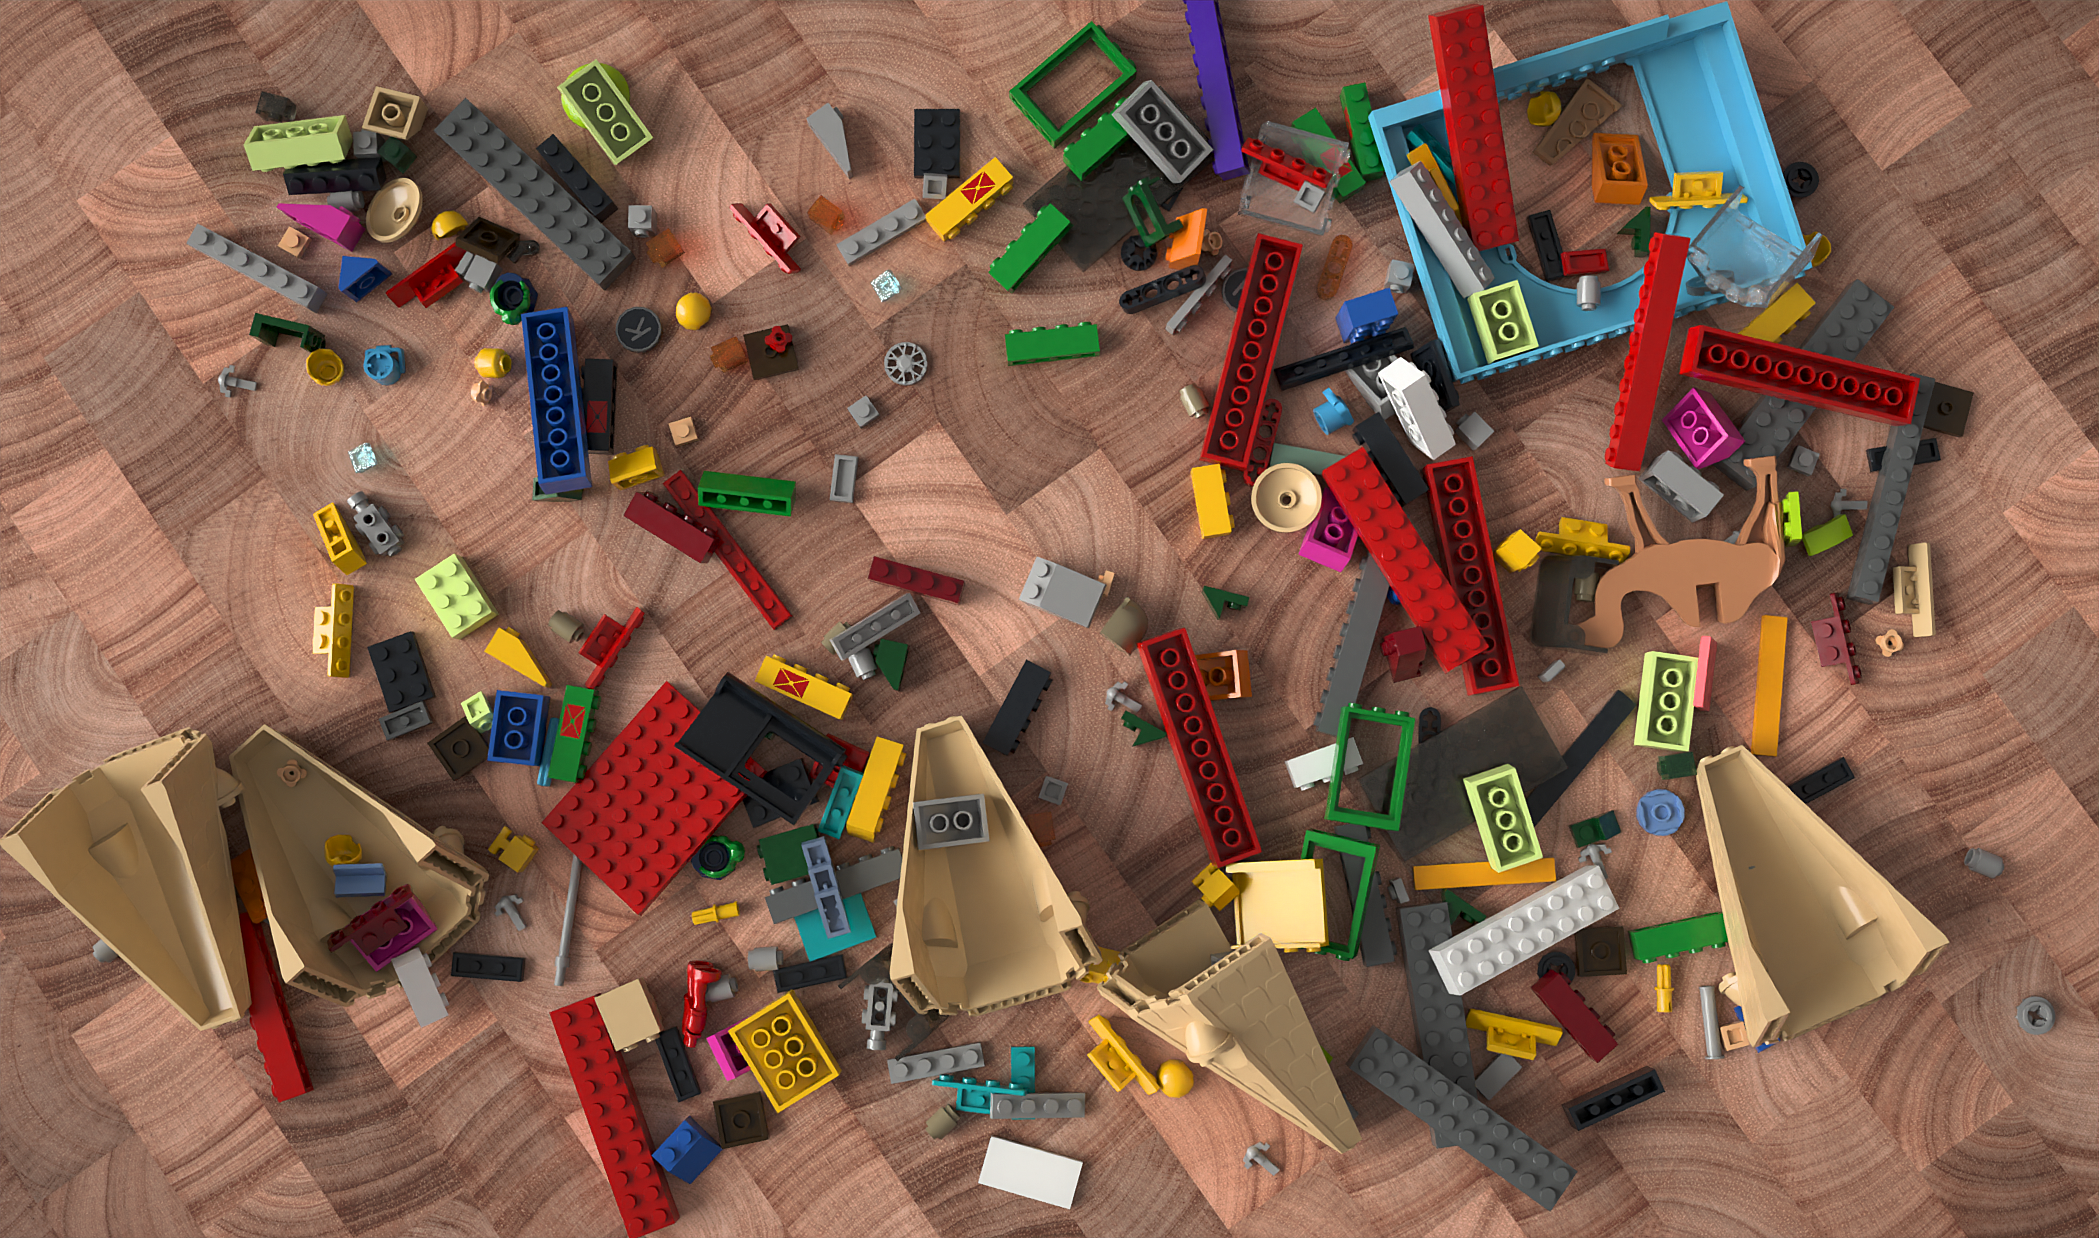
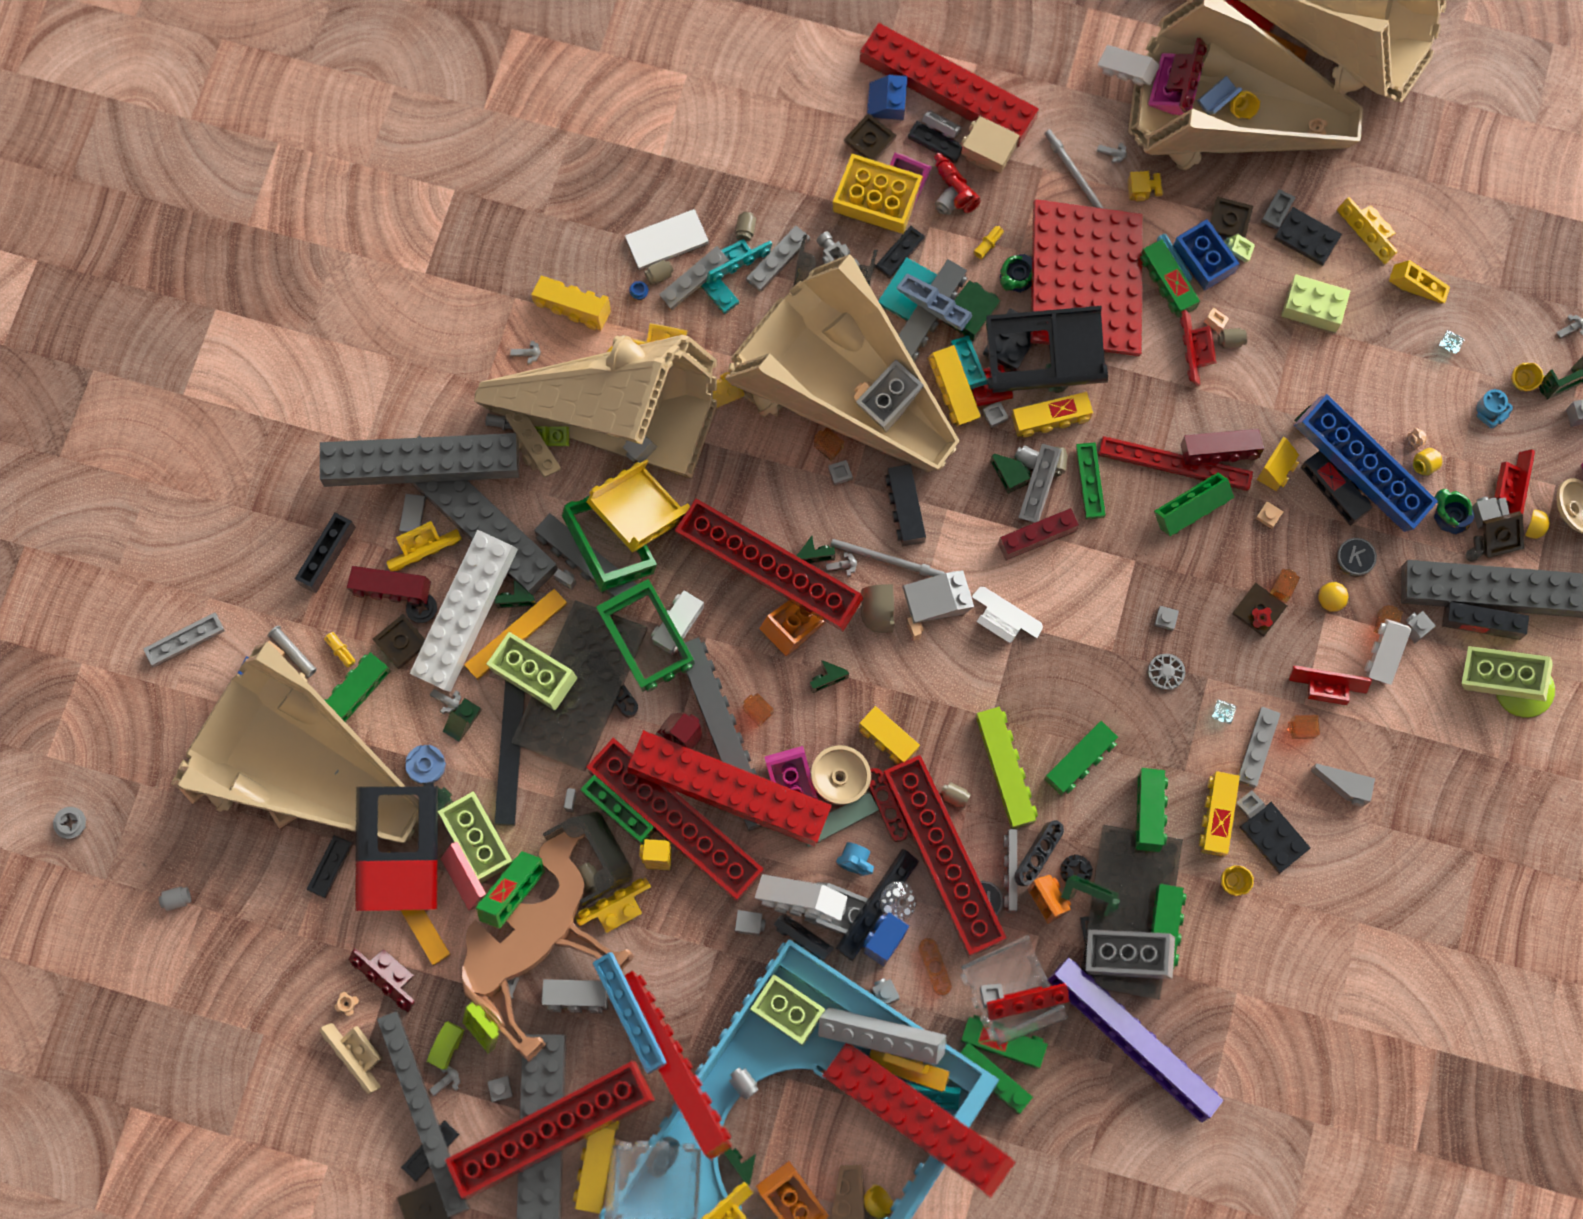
camera: 140 degrees right, 10 degrees down
blue slope [338,256,392,303] -> none
light grey brick [347,491,404,557] -> none
black tile [451,952,526,982] -> none
yellow slope [484,627,552,688] -> none
light grey brick [748,946,783,972] -> none
light grey tile [830,454,859,503] -> none
green door [1009,21,1137,148] -> none
yellow brick [1191,863,1240,911] -> none
light nougat plate [1201,229,1223,255] -> none
black brick [1352,412,1429,507] -> none
black tile [1527,210,1568,282] -> none
red tile [1561,248,1609,276] -> none
dark pink slope [1662,387,1745,470] -> none
none -> light grey plate [143,612,225,667]
none -> piece [355,783,438,911]
none -> green brick [476,851,545,929]
none -> tan bracket [505,411,560,478]
none -> yellow wedge [531,275,611,331]
none -> green brick [581,775,655,845]
none -> dark azure plate [593,952,667,1074]
none -> blue plate [629,281,649,300]
none -> dark tan brick [644,259,673,285]
none -> clear orange brick [743,693,774,727]
none -> light grey bar [831,539,944,577]
none -> light nougat plate [853,382,872,400]
none -> clear dish [880,881,917,921]
none -> light grey plate [922,110,962,138]
none -> white plate [972,587,1043,643]
none -> lime brick [975,706,1038,830]
none -> light grey plate [982,402,1009,428]
none -> green plate [1076,442,1106,519]
none -> light nougat plate [1204,308,1229,333]
none -> yellow hair [1221,865,1254,896]
none -> white brick [1365,619,1411,685]

